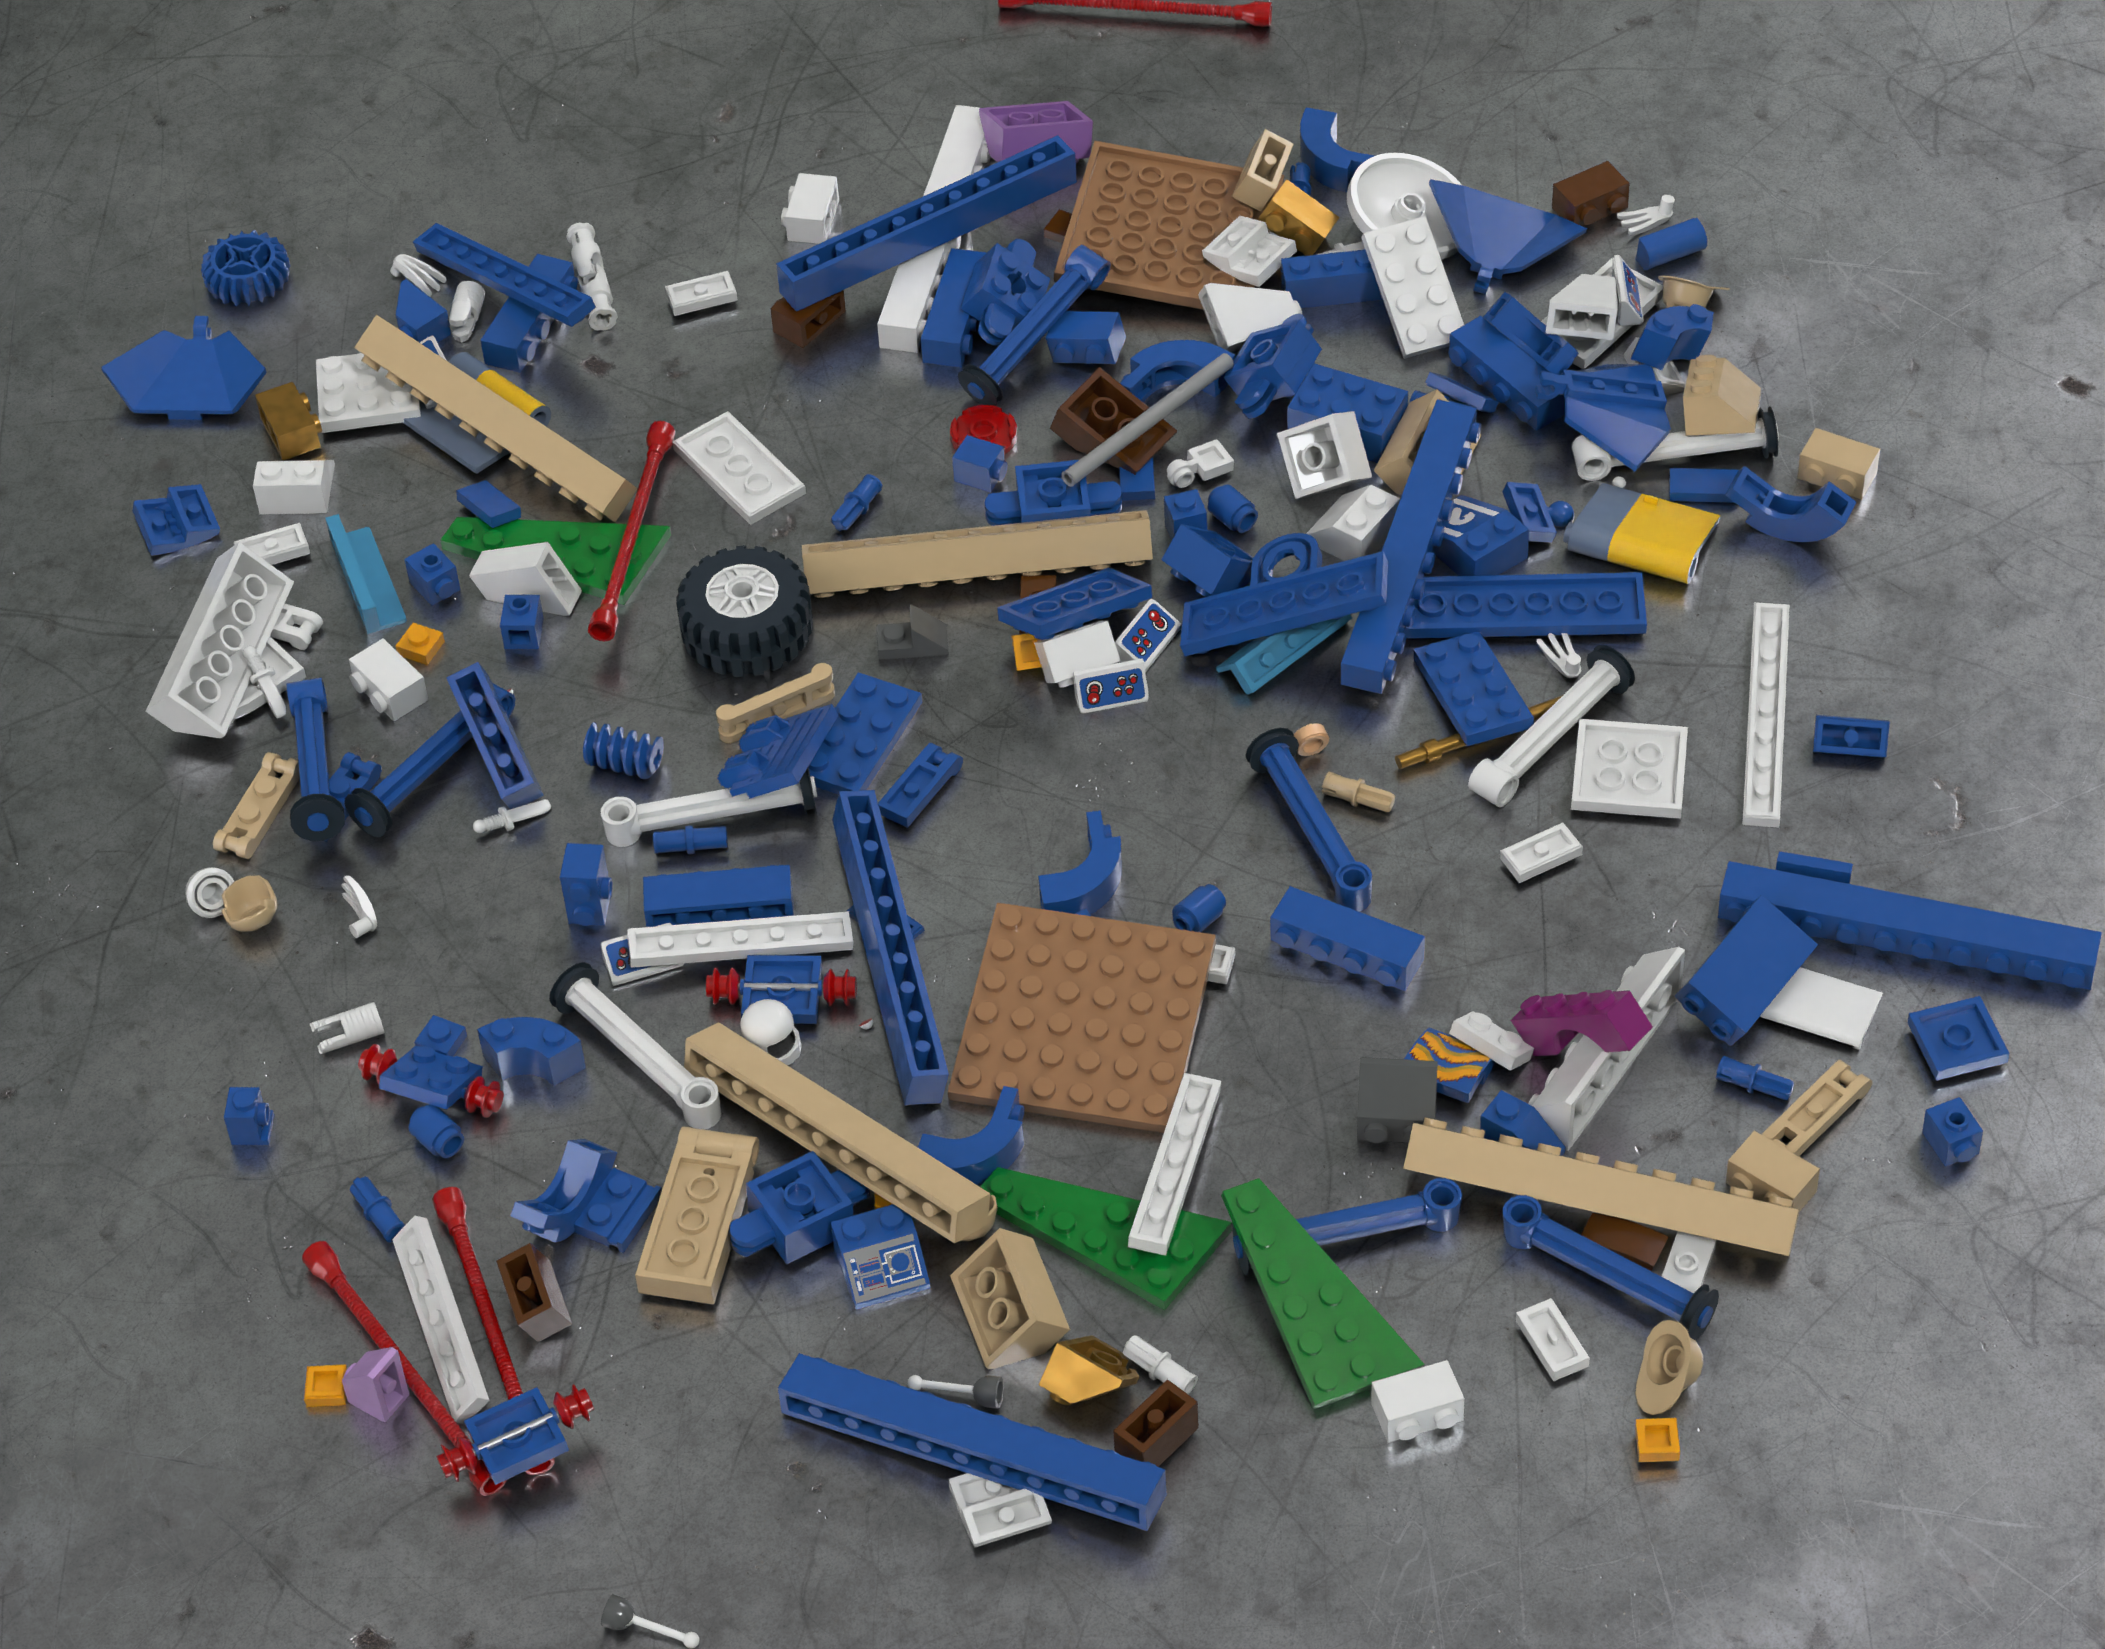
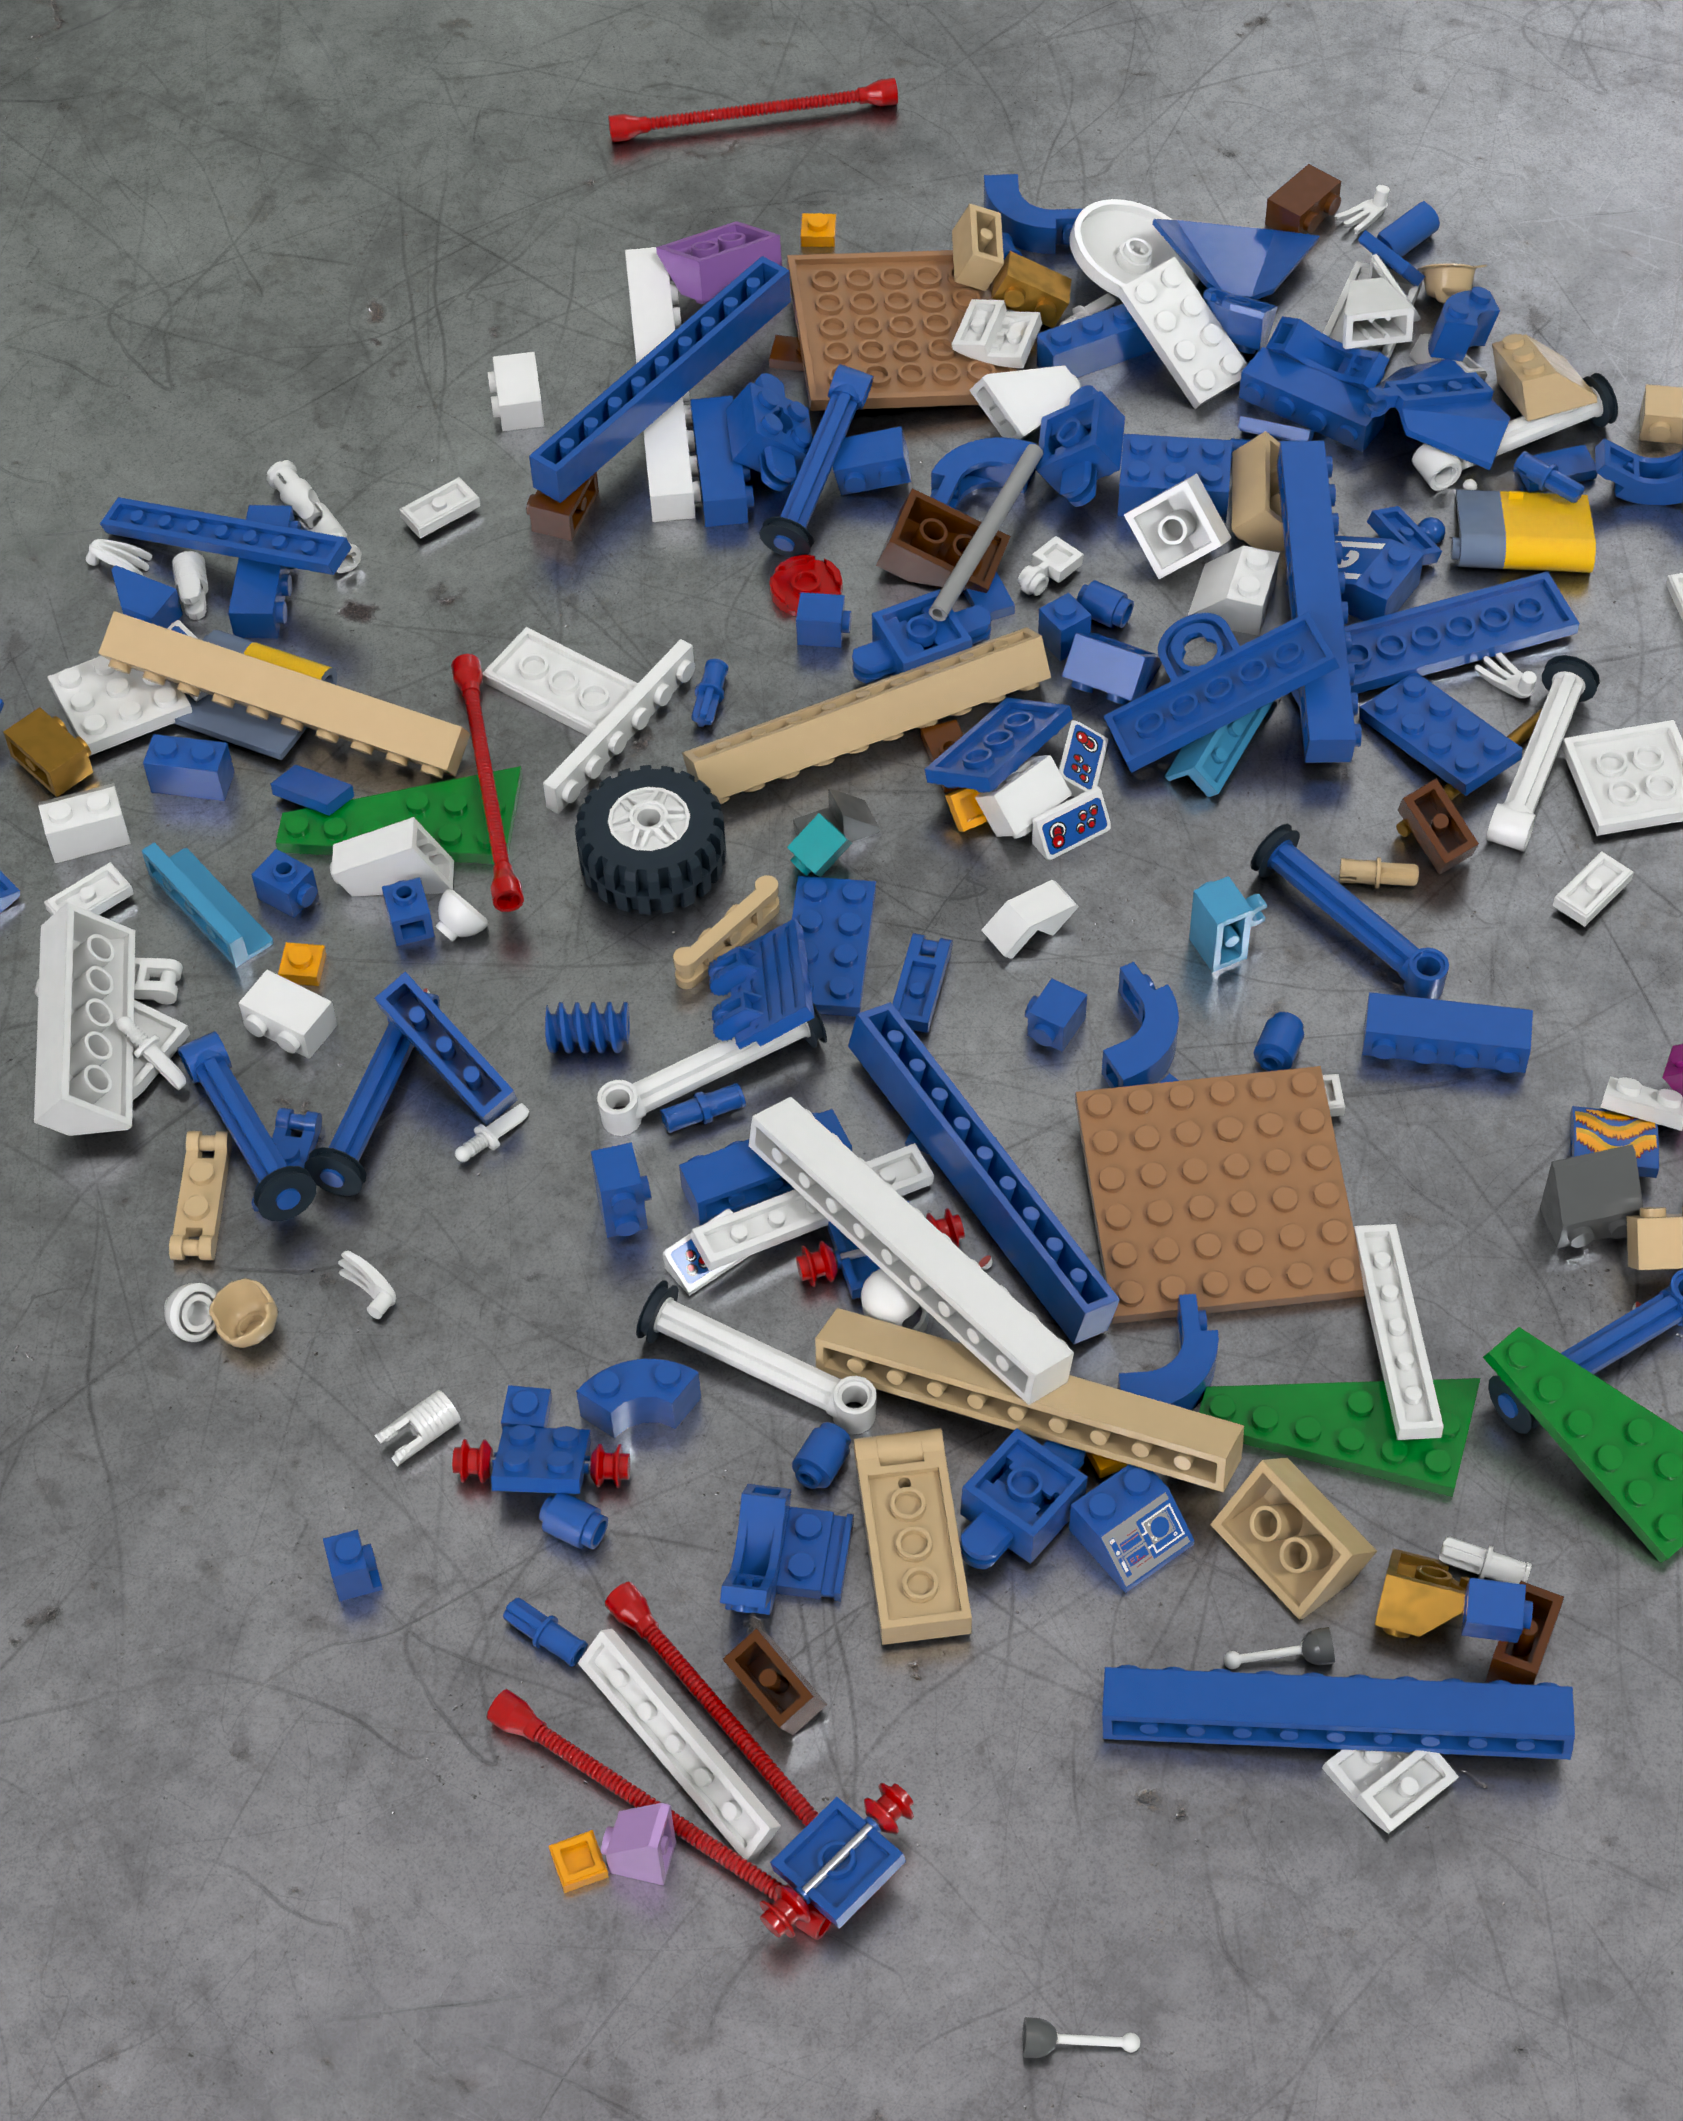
camera: 20 degrees left, 5 degrees up
light nougat tile [1294,723,1329,756] -> none
none -> blue brick [143,734,235,801]
none -> white brick [435,889,488,941]
none -> white plate [543,639,695,814]
none -> white brick [749,1097,1074,1405]
none -> teal brick [787,813,852,877]
none -> blue brick [792,1422,851,1489]
none -> light orange plate [801,213,836,247]
none -> white slope [981,880,1079,959]
none -> blue brick [1025,978,1087,1052]
none -> dark azure brick [1189,876,1267,973]
none -> blue slope [1203,287,1278,354]
none -> blue tile [1358,230,1425,286]
none -> reddish brown brick [1398,779,1479,875]
none -> blue brick [1461,1578,1533,1643]
none -> blue axle [1513,451,1585,503]

